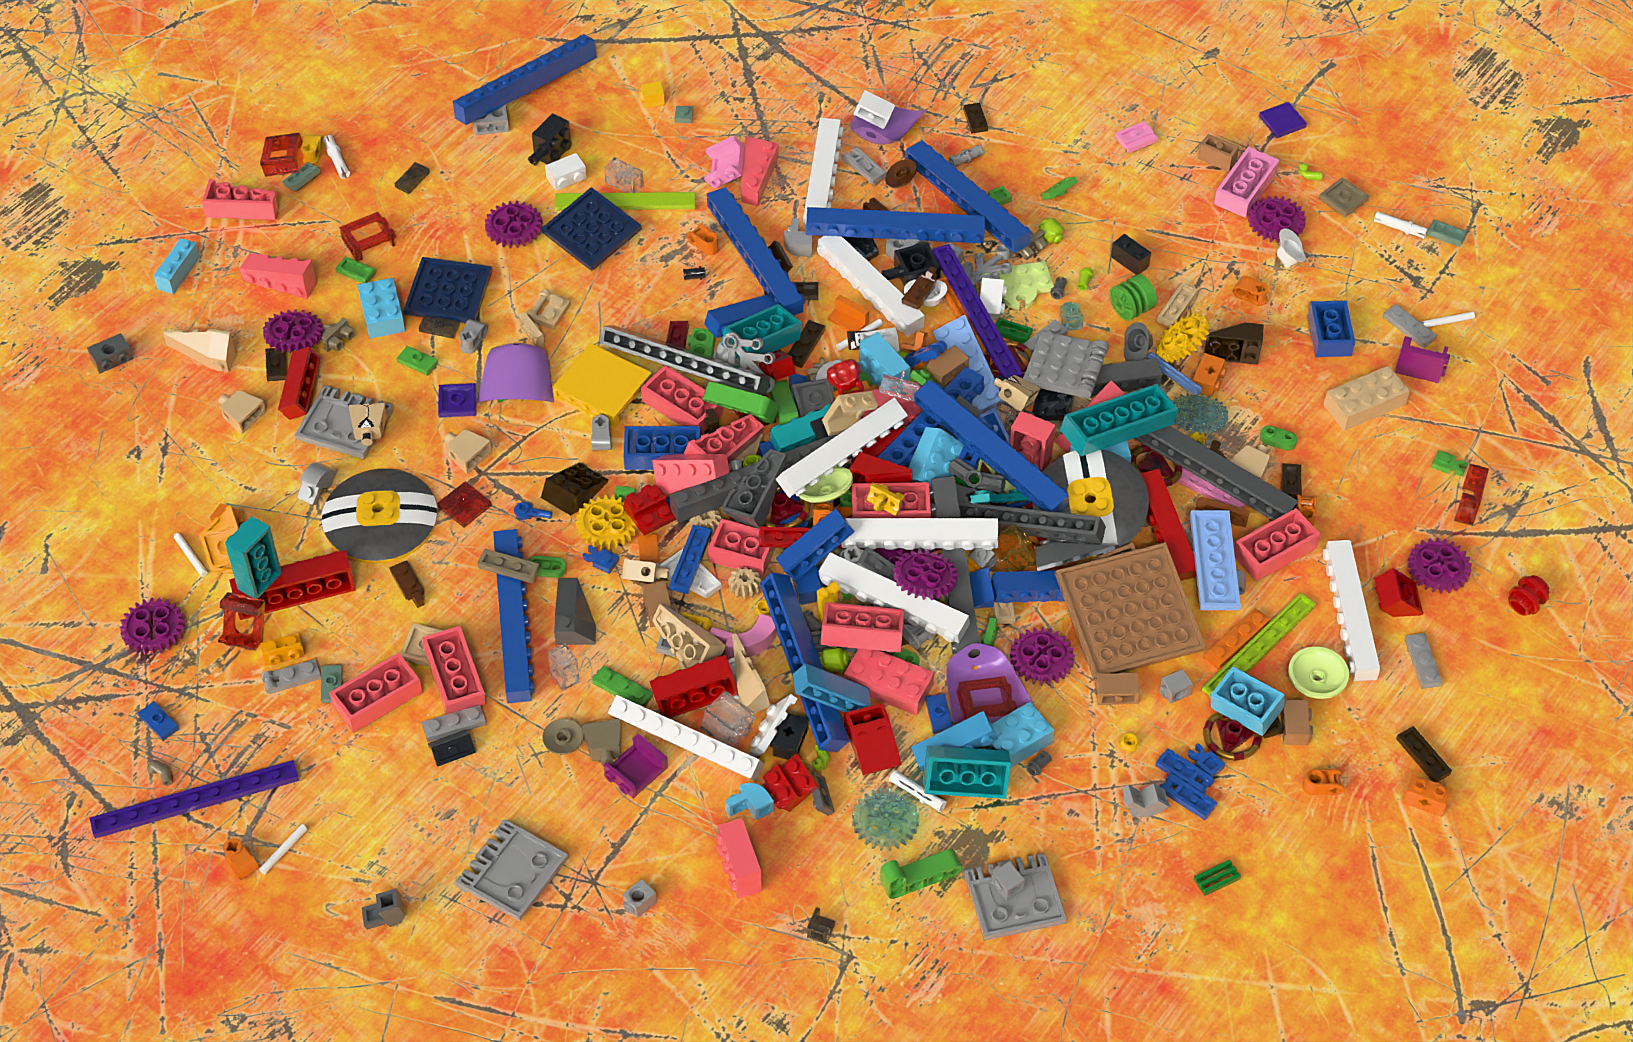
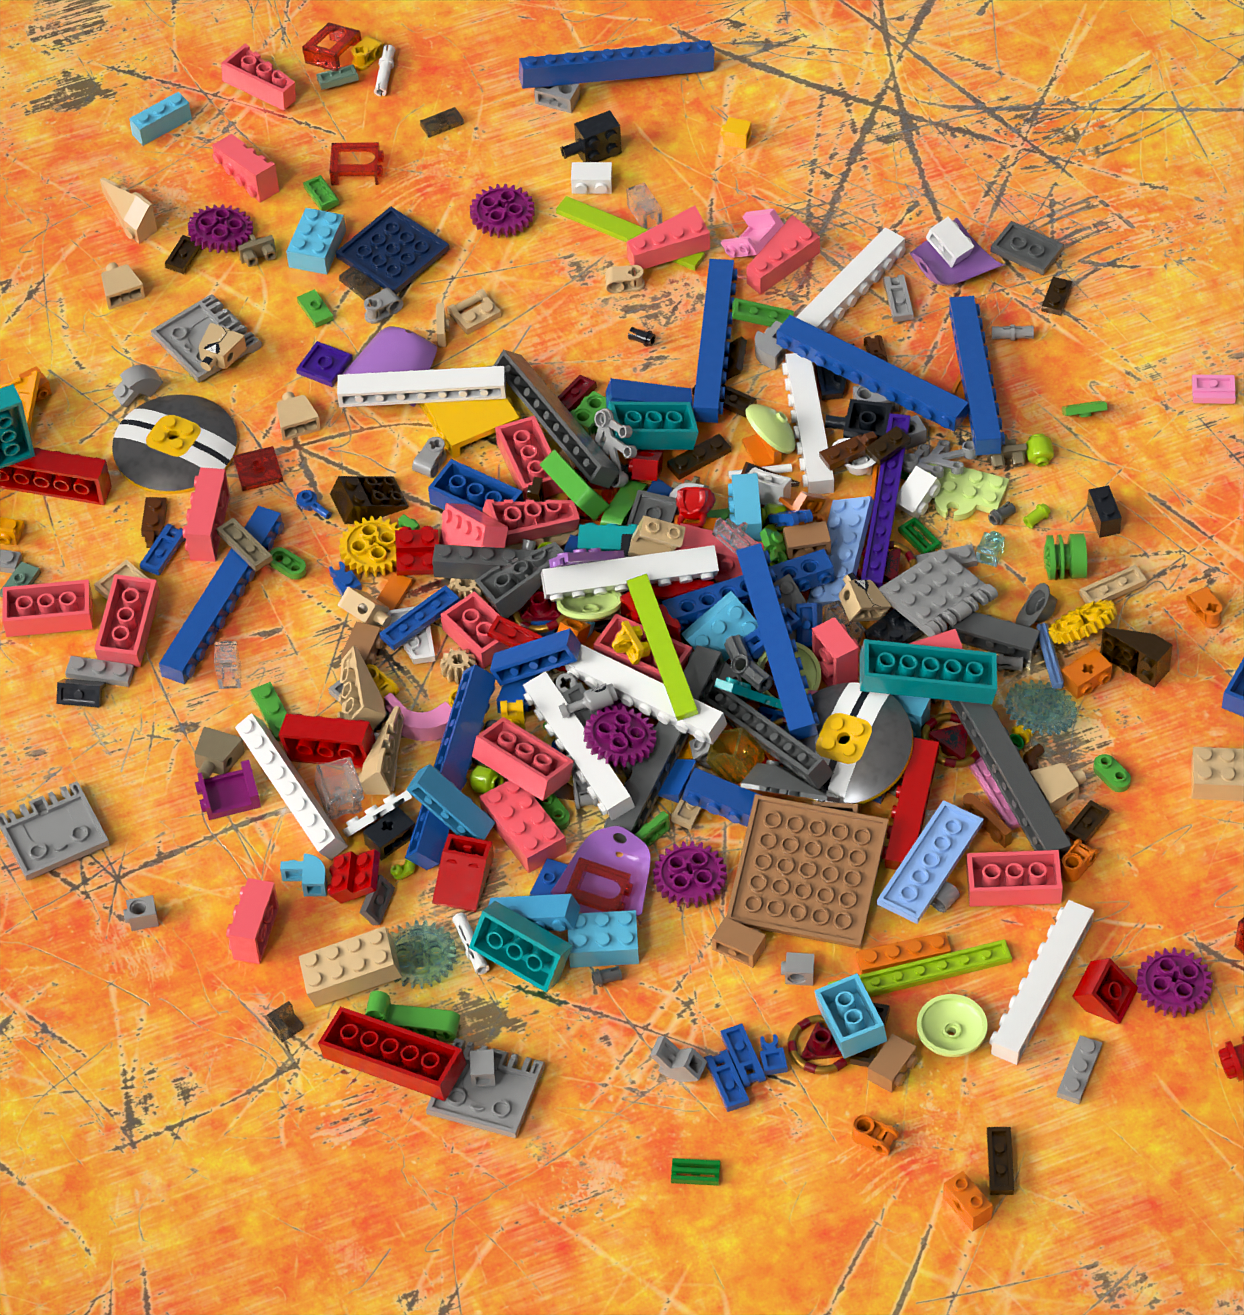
camera: 35 degrees right, 0 degrees up
dark grey brick [87,333,133,374] -> none
red brick [278,346,321,420] -> none
dark blue plate [541,187,642,271] -> none
dark tan dish [542,719,583,755] -> none
dark grey wedge [554,578,596,645] -> none
sand green plate [674,106,693,124] -> none
orange piece [686,223,719,255] -> none
reddish brown dish [885,159,917,188] -> none
bright green plate [988,186,1012,206] -> none
yellow plate [1119,733,1139,752] -> none
none -> blue plate [140,524,186,576]
none -> coral brick [183,467,230,562]
none -> tan brick [299,926,402,1007]
none -> red brick [318,1006,467,1101]
none -> white brick [337,366,506,407]
none -> medium lavender wing [549,548,625,568]
none -> light grey piece [559,683,618,718]
none -> tan piece [605,265,645,293]
none -> coral wedge [626,205,710,272]
none -> lime tile [626,573,699,721]
none -> bright green plate [732,298,794,327]
none -> yellowish green dish [746,404,796,454]
none -> dark brown plate [865,426,911,466]
none -> dark grey plate [990,221,1064,275]

